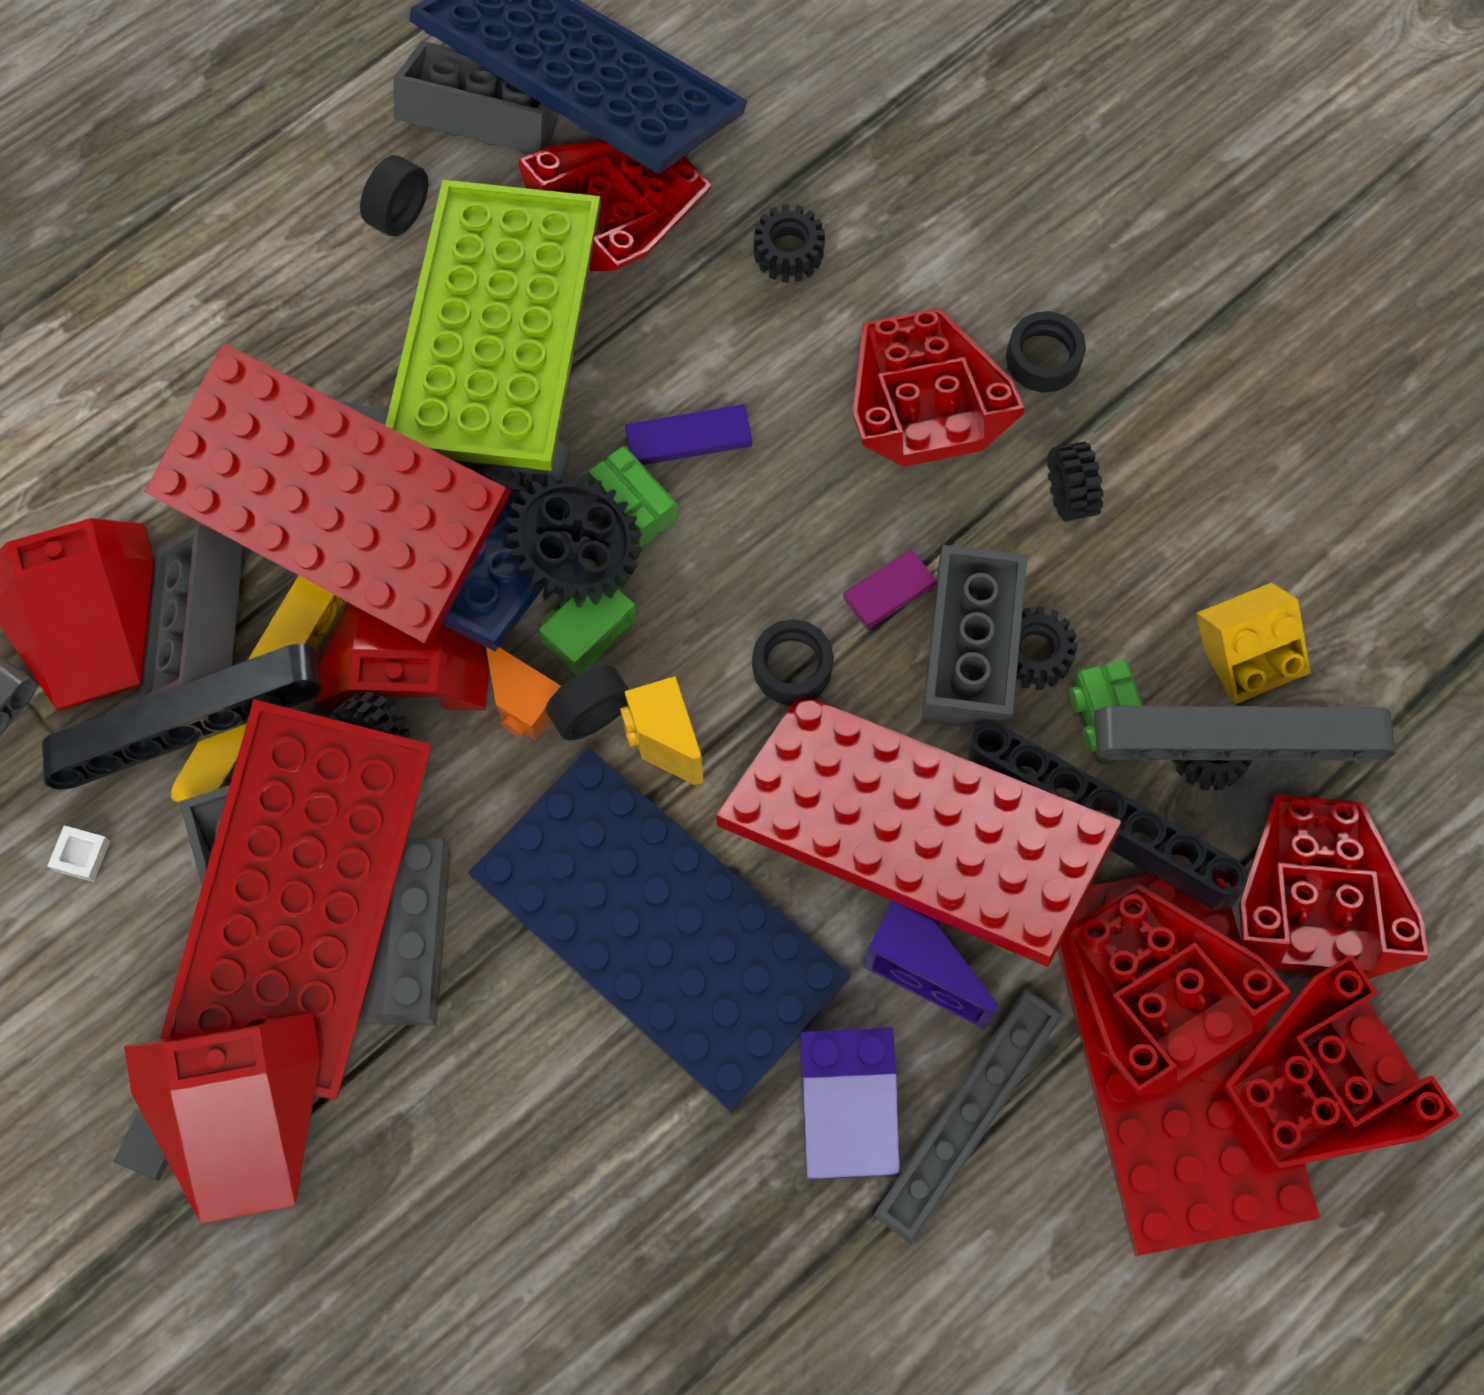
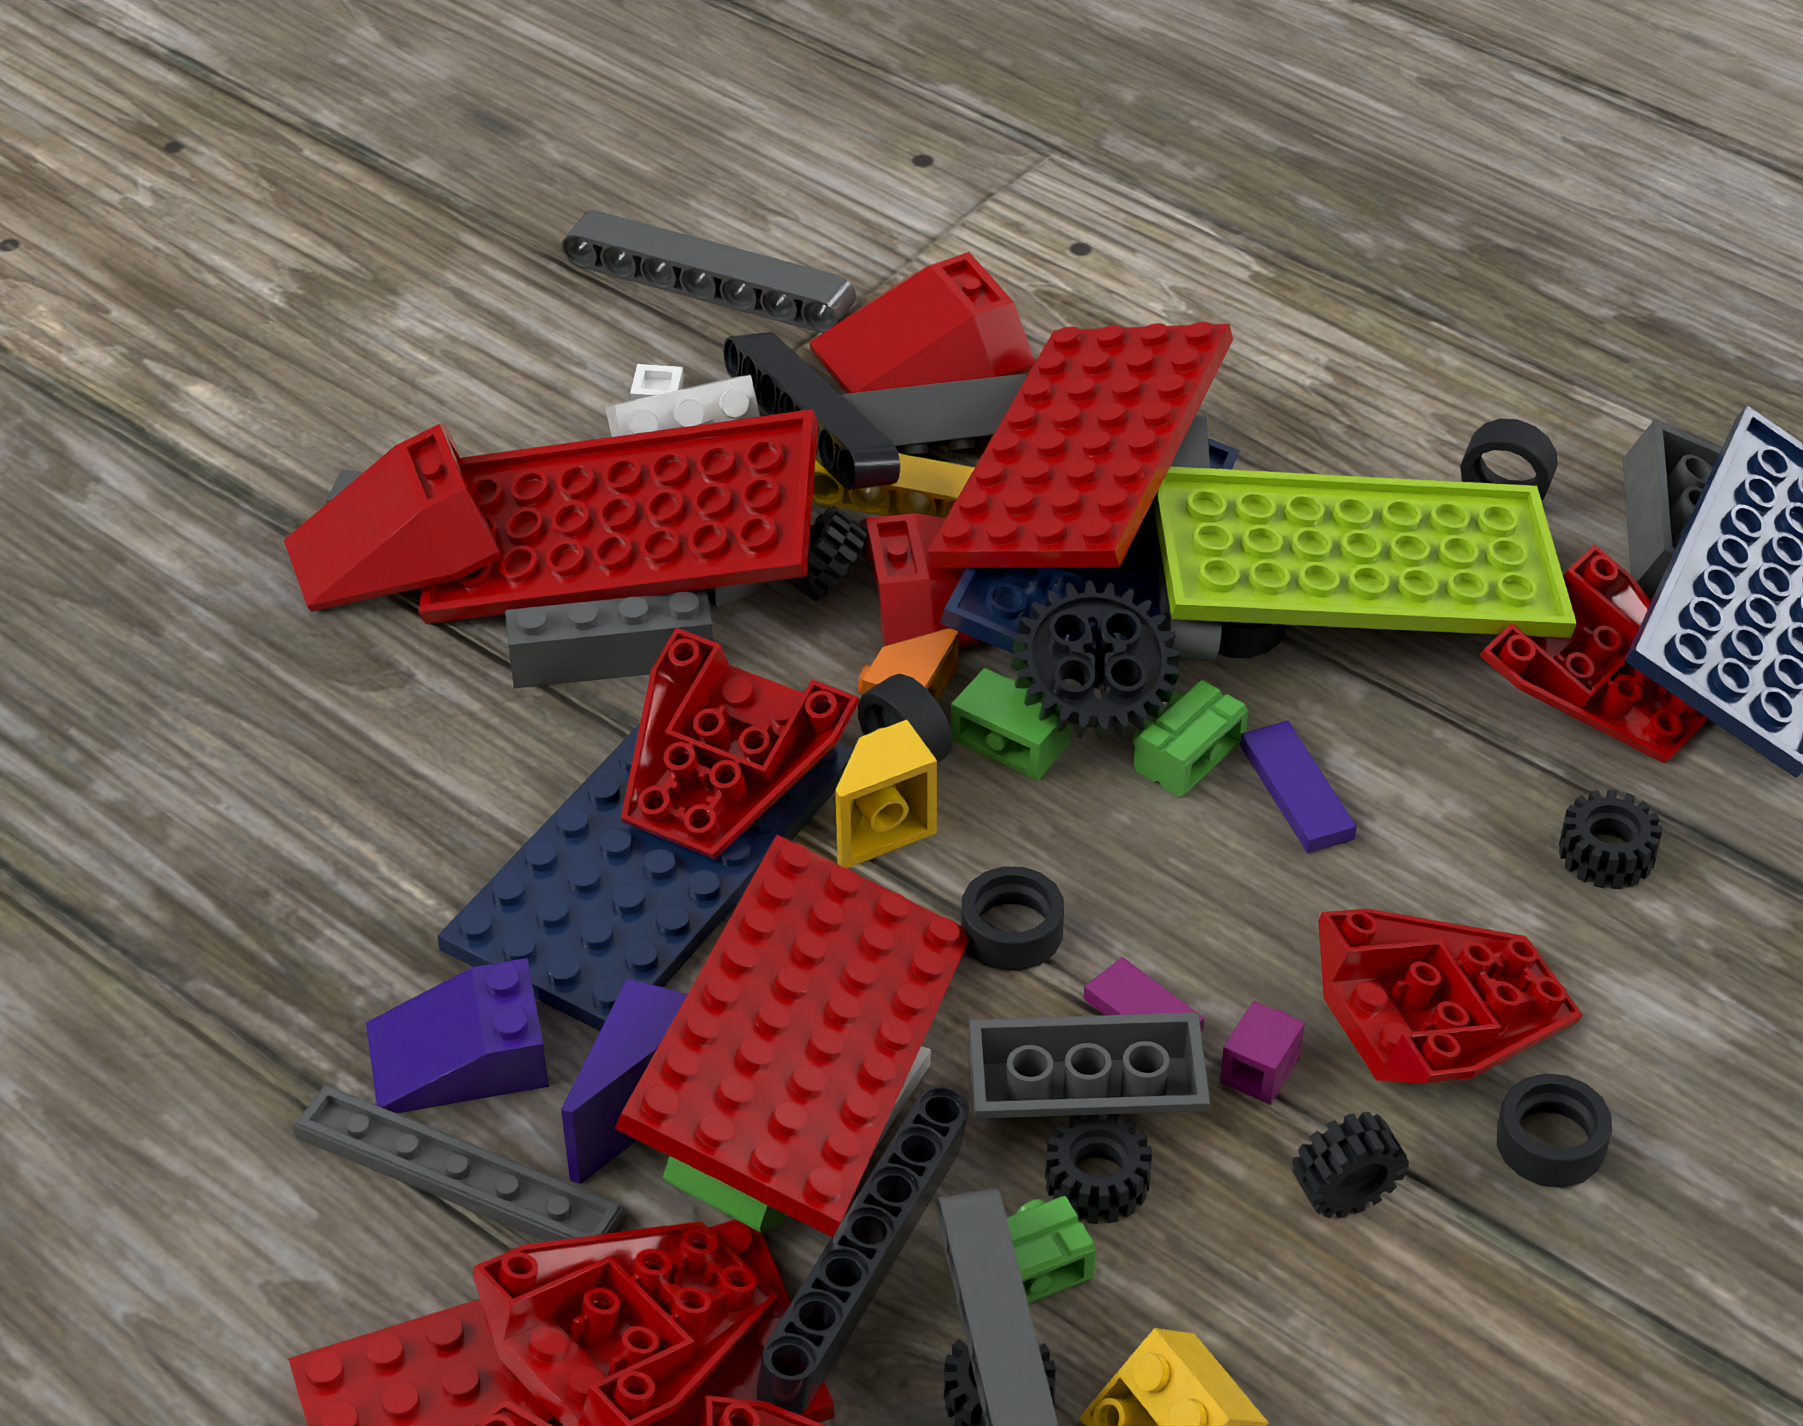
camera: 80 degrees right, 25 degrees down
none -> white brick [605,375,760,437]
none -> red wedge [621,628,860,860]
none -> magenta brick [1220,1001,1305,1105]

